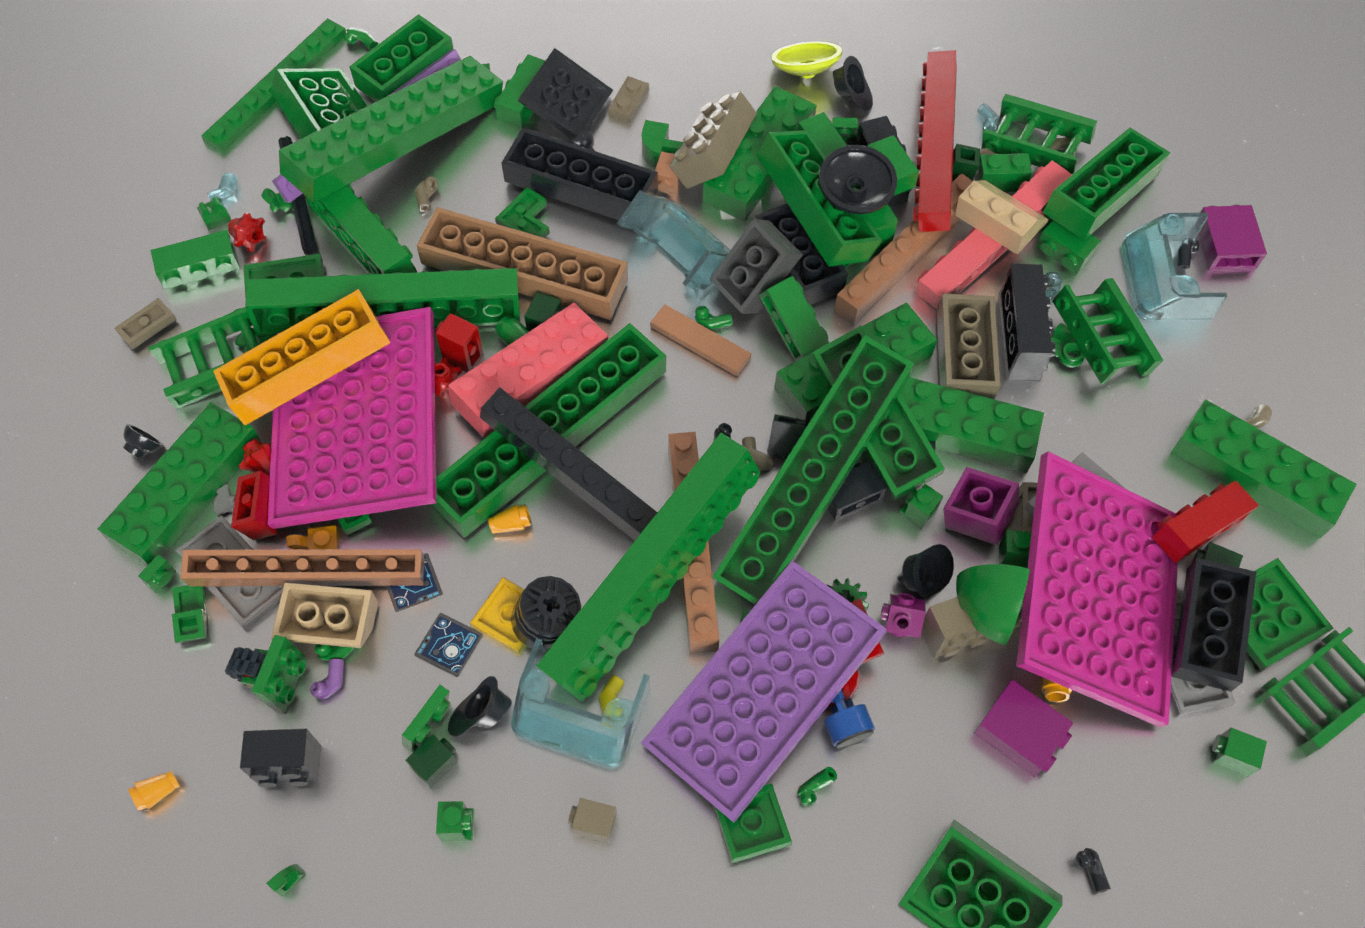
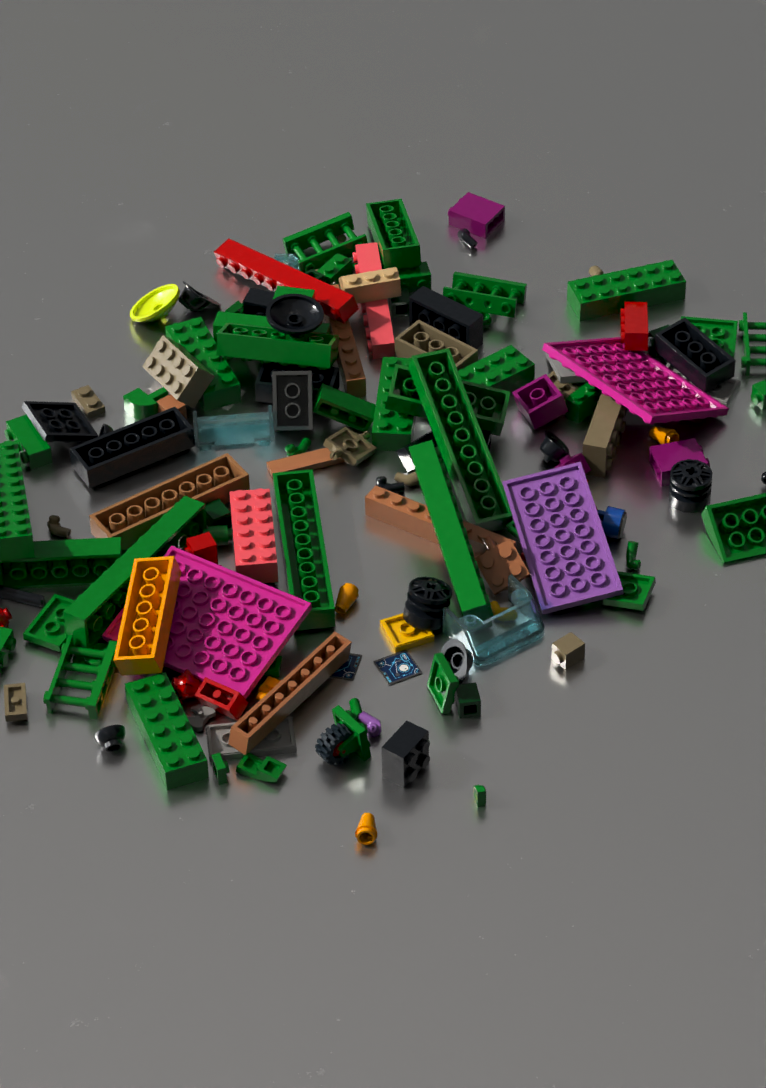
camera: 50 degrees left, 20 degrees down
tan slope [271,583,378,648] -> none
green brick [436,801,474,841] -> none
black brick [480,387,657,541] -> none
green plate [495,187,550,238] -> none
green brick [899,483,943,530] -> none
green brick [956,564,1030,646] -> none
clear light blue windscreen [1122,213,1227,320] -> none
none -> dark tan plate [323,427,377,467]
none -> dark green brick [389,288,410,318]
none -> nougat plate [475,535,531,600]
none -> black wheel [669,459,713,513]

